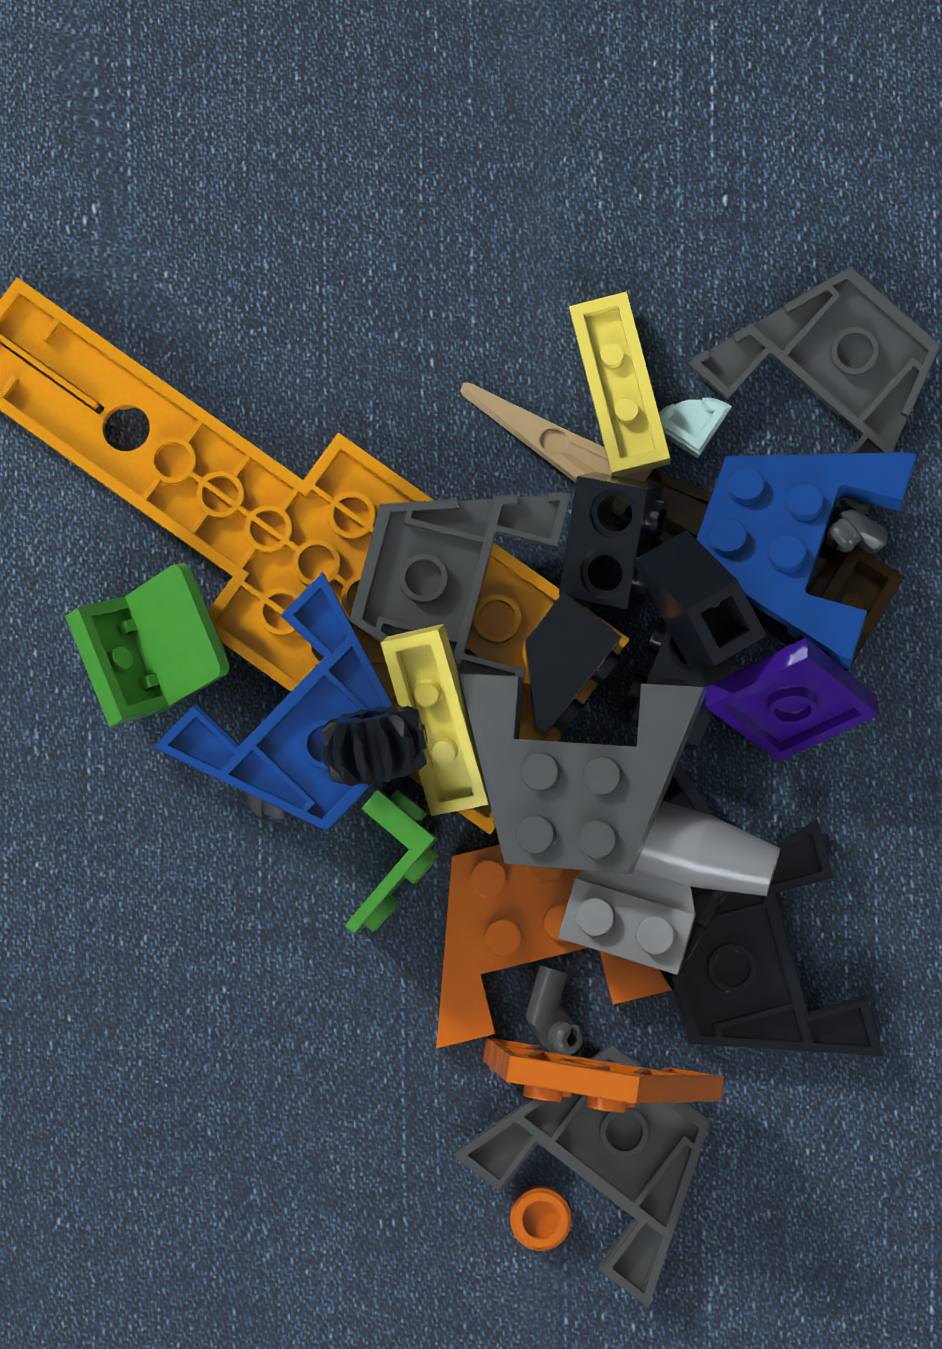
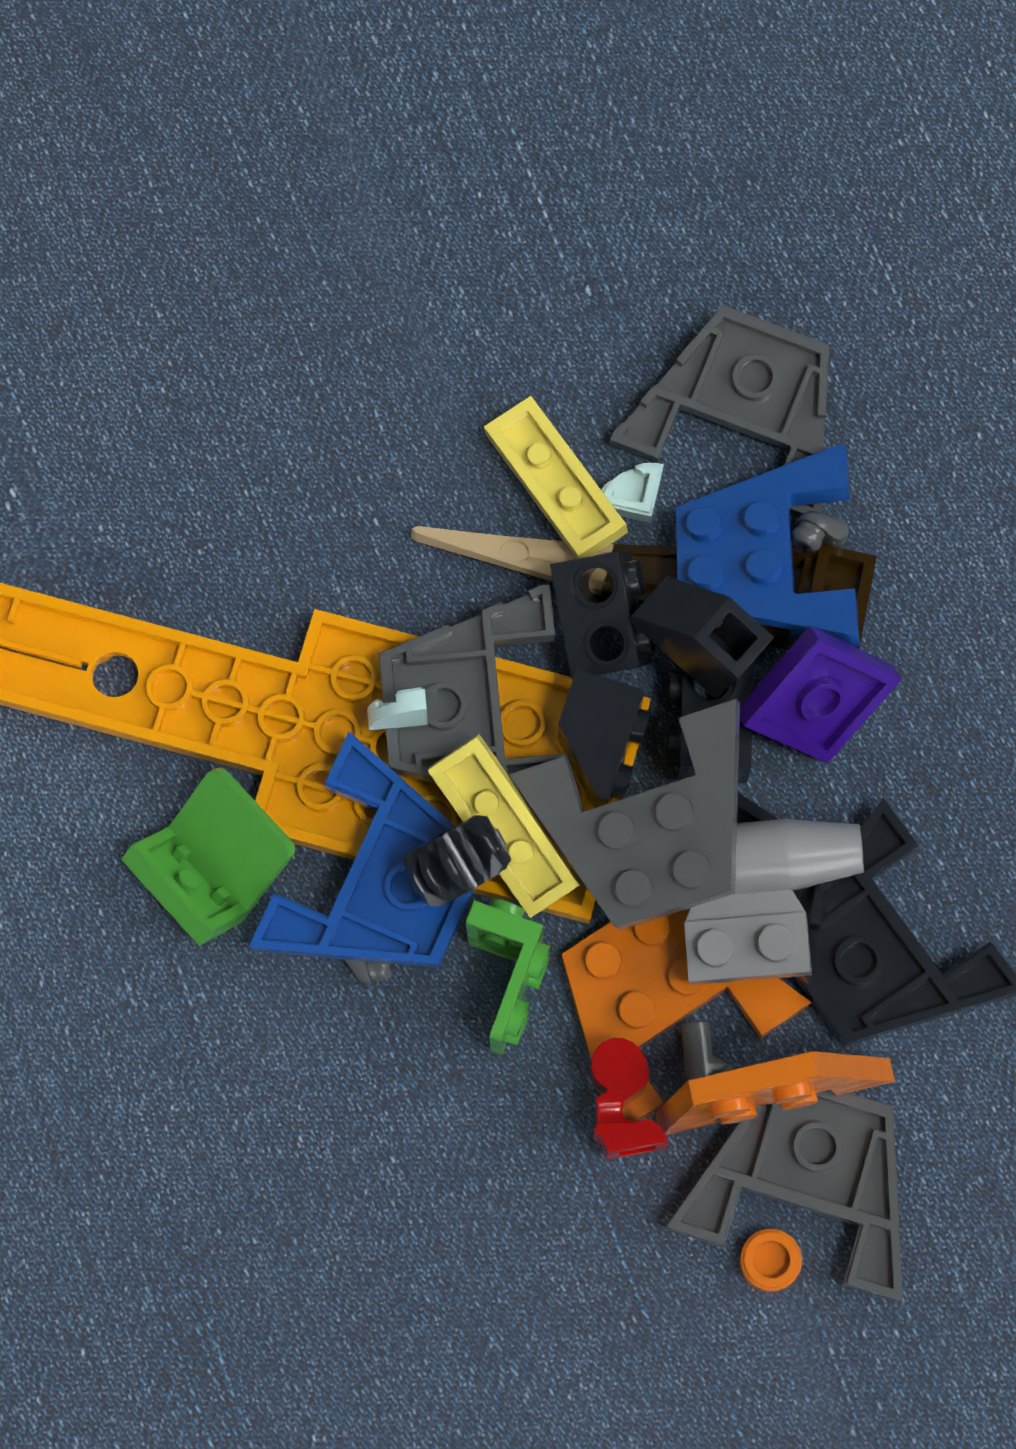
camera: 25 degrees left, 10 degrees down
none -> light aqua tile [367,687,428,730]
none -> red leg [591,1038,669,1160]

